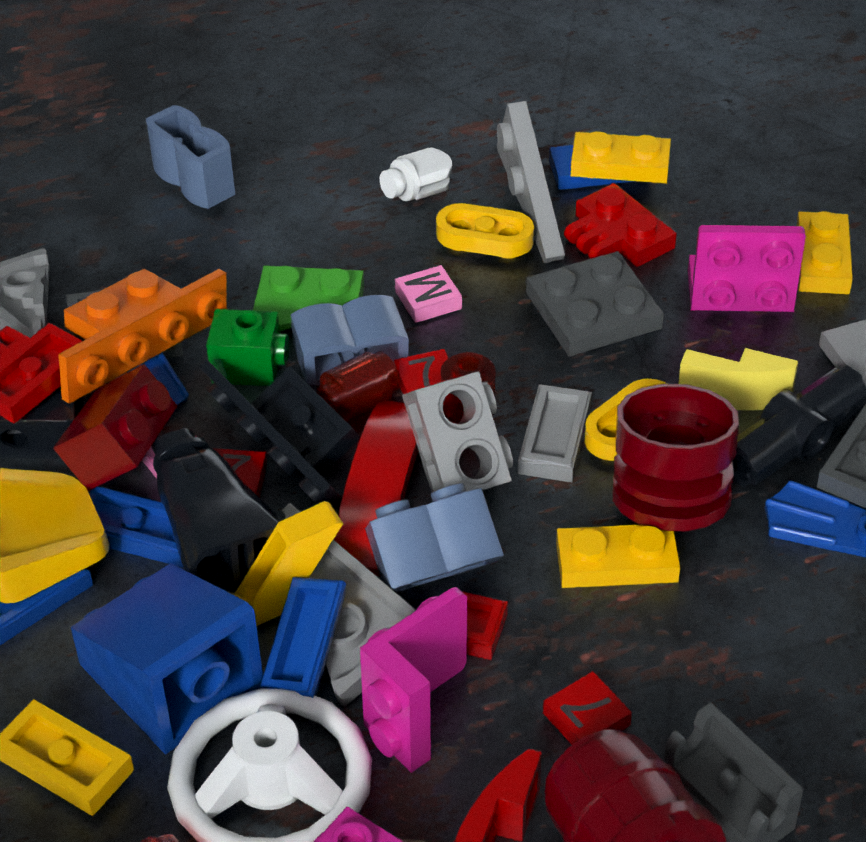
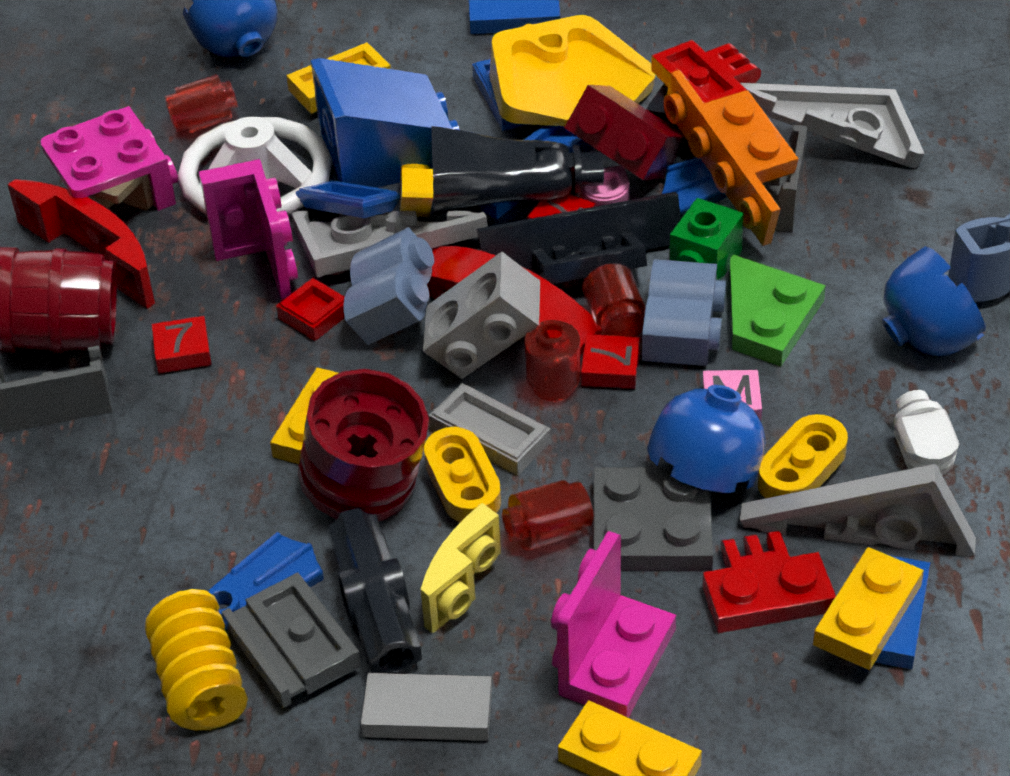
camera: 115 degrees right, 0 degrees up
none -> clear red brick [502,480,593,551]
none -> blue cylinder [647,385,766,493]
none -> blue cylinder [882,246,986,357]

